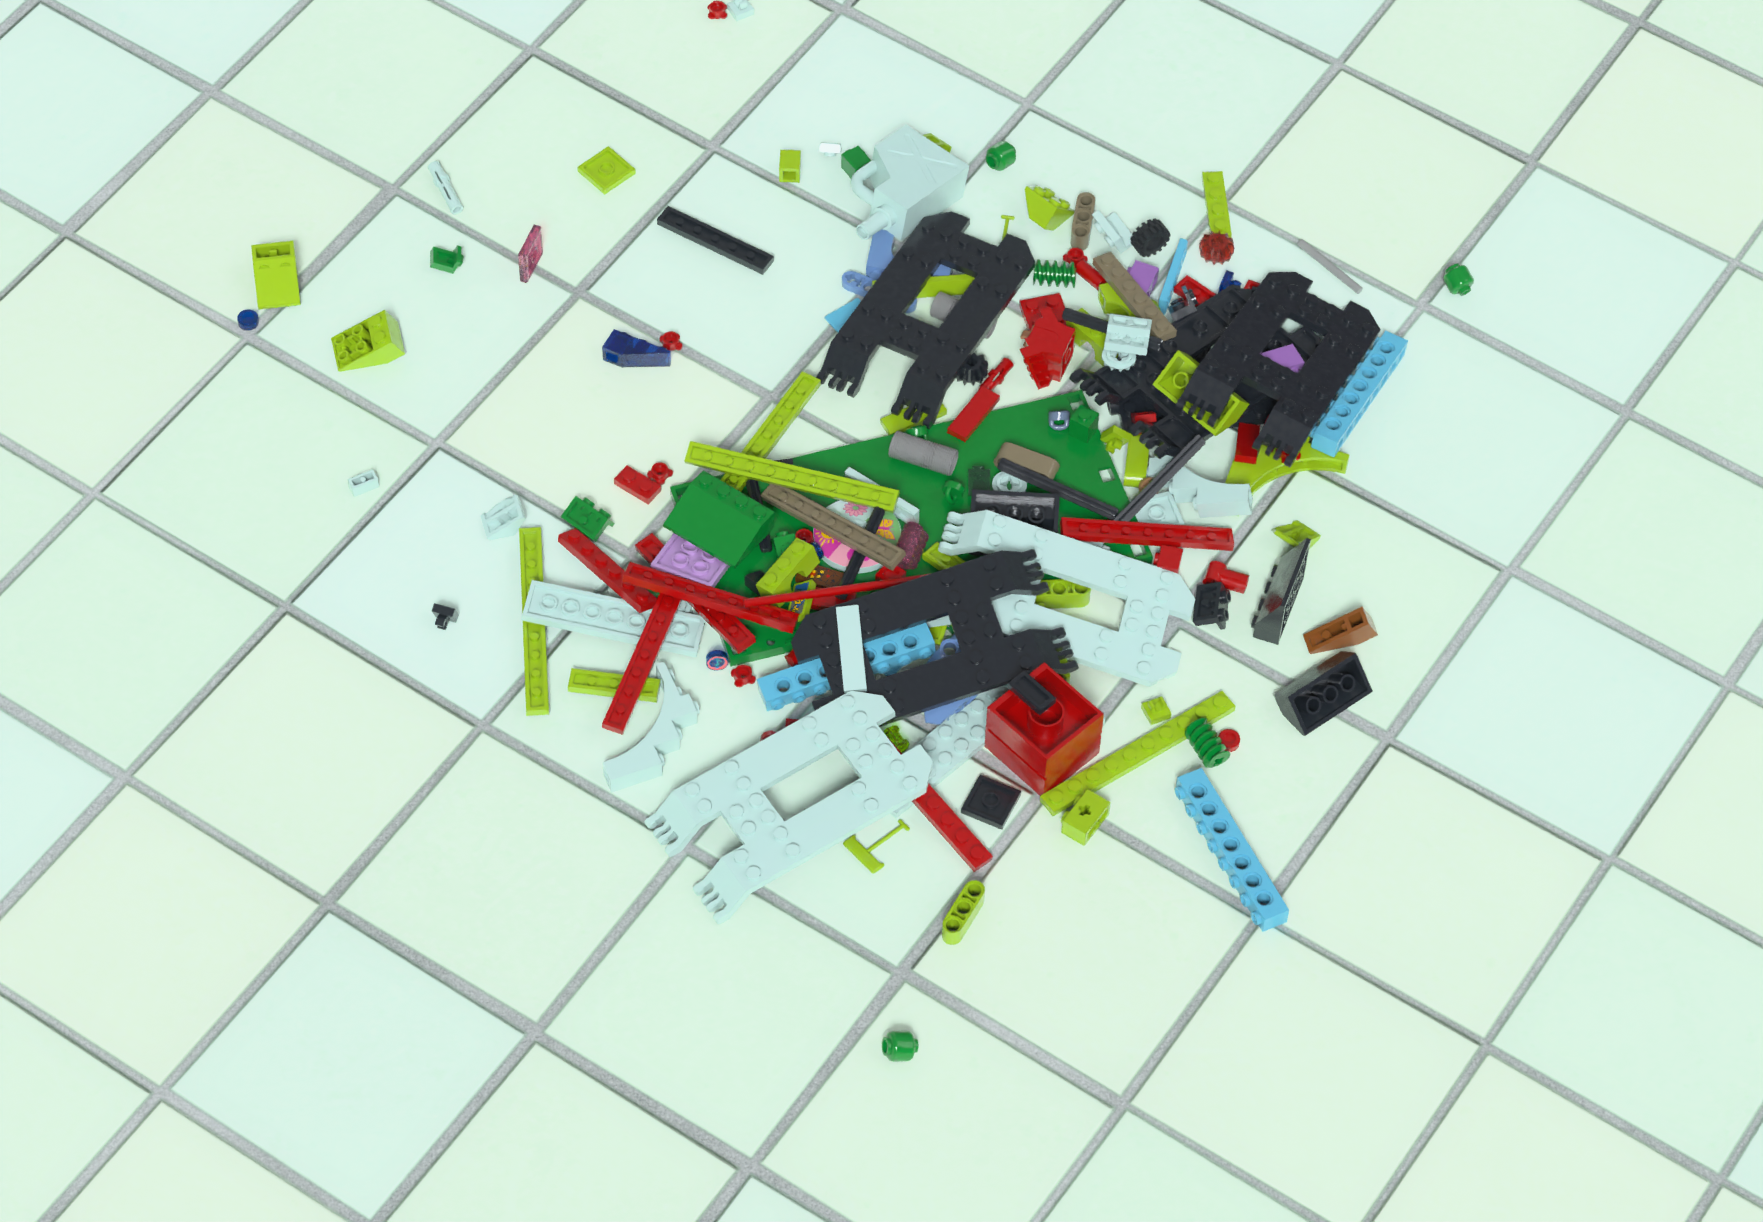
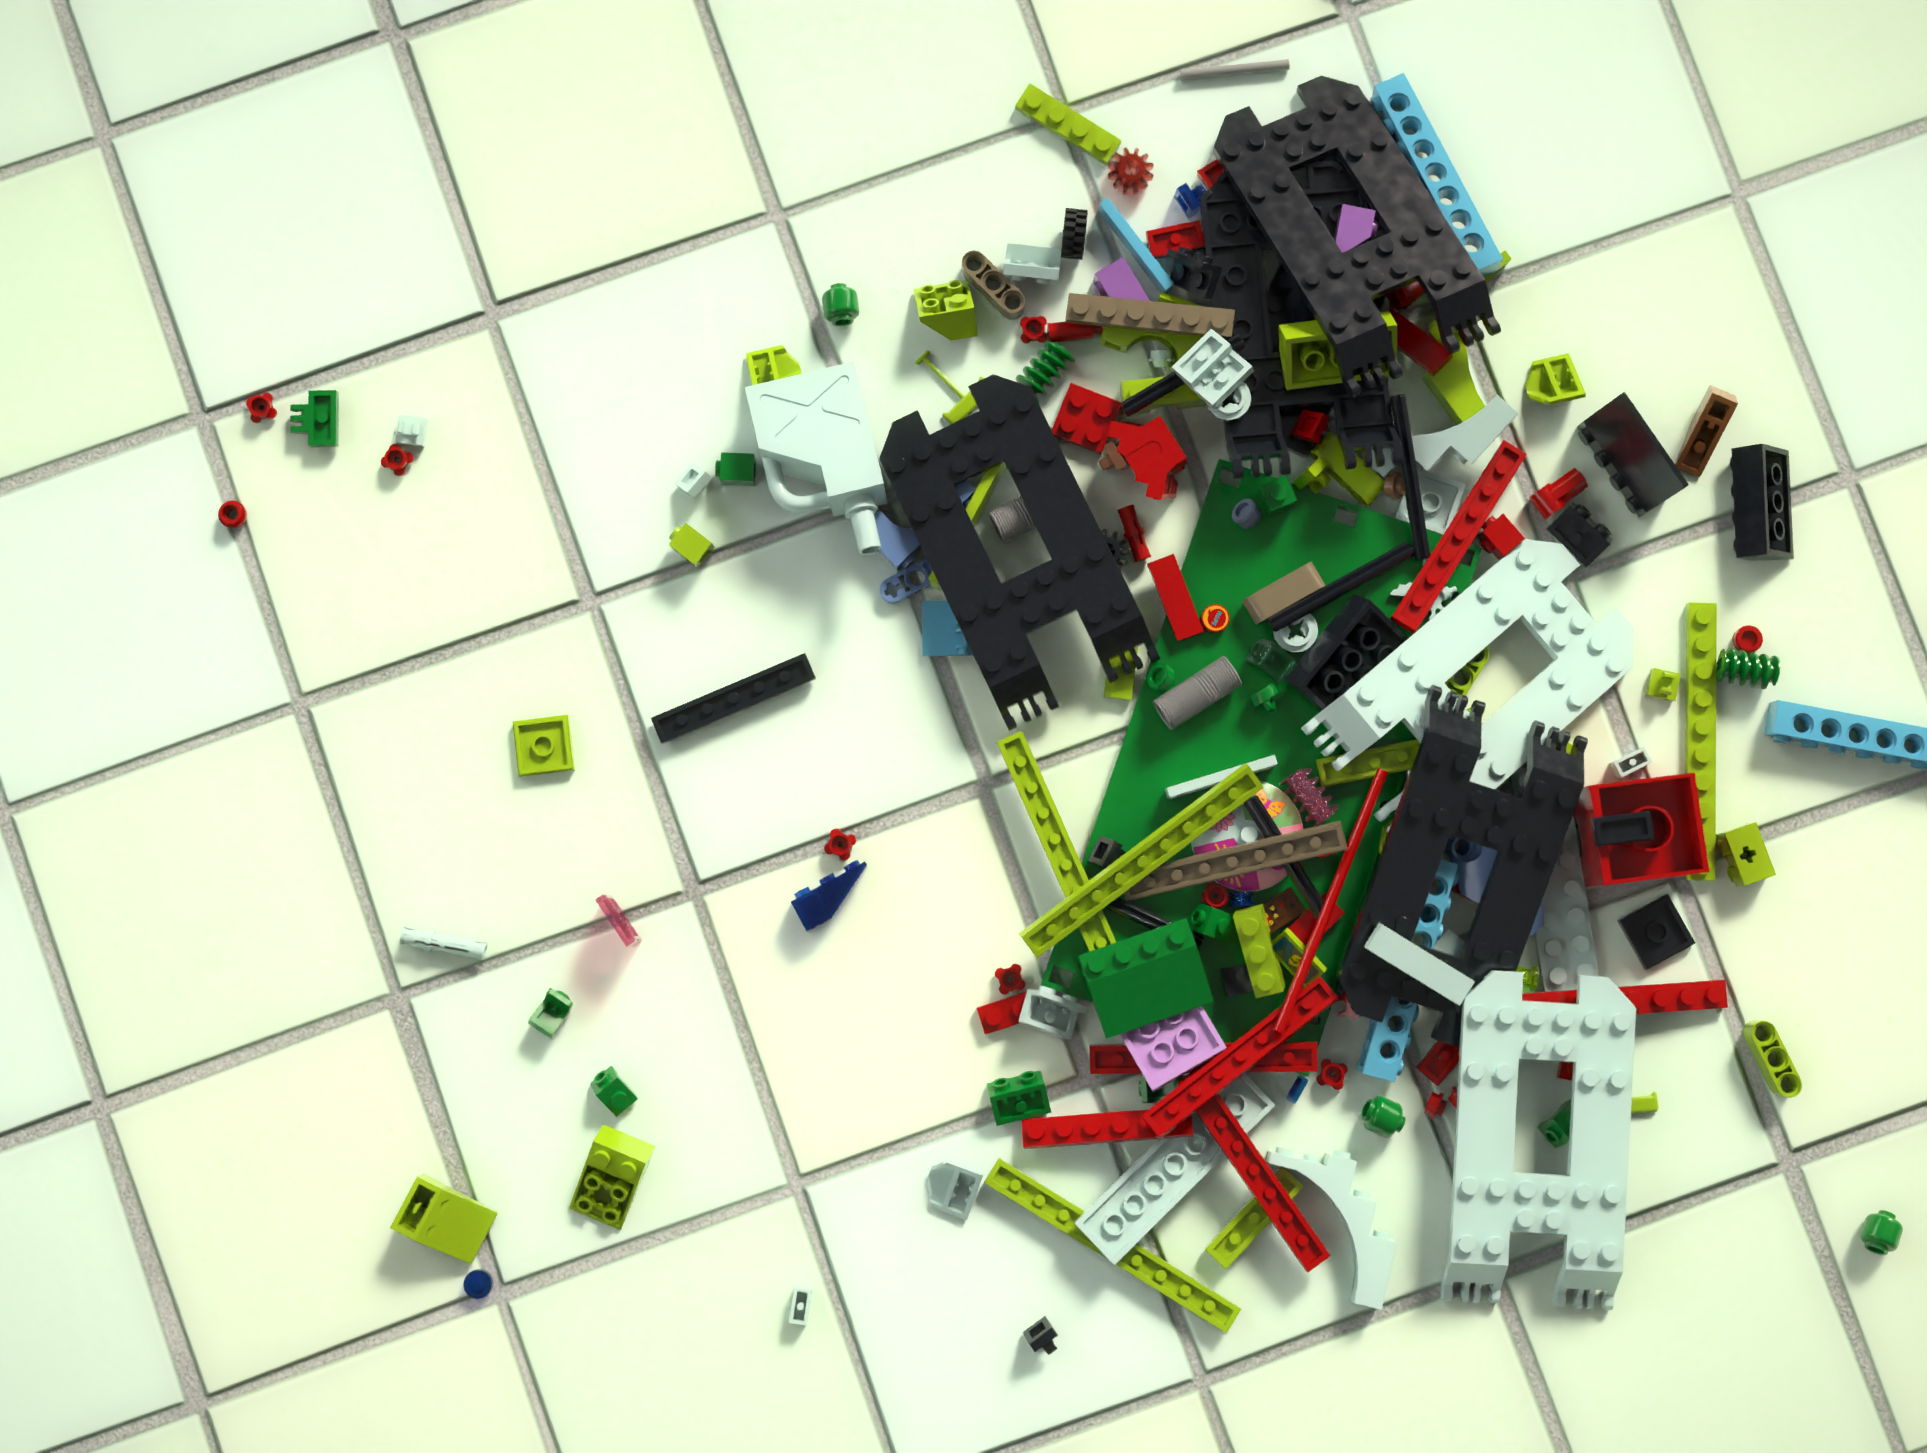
camera: 55 degrees left, 30 degrees up
none -> green bracket [590,1066,638,1117]
none -> light aqua bracket [1018,986,1087,1039]
none -> red tile [1201,604,1230,633]
none -> green head [1361,1096,1405,1137]

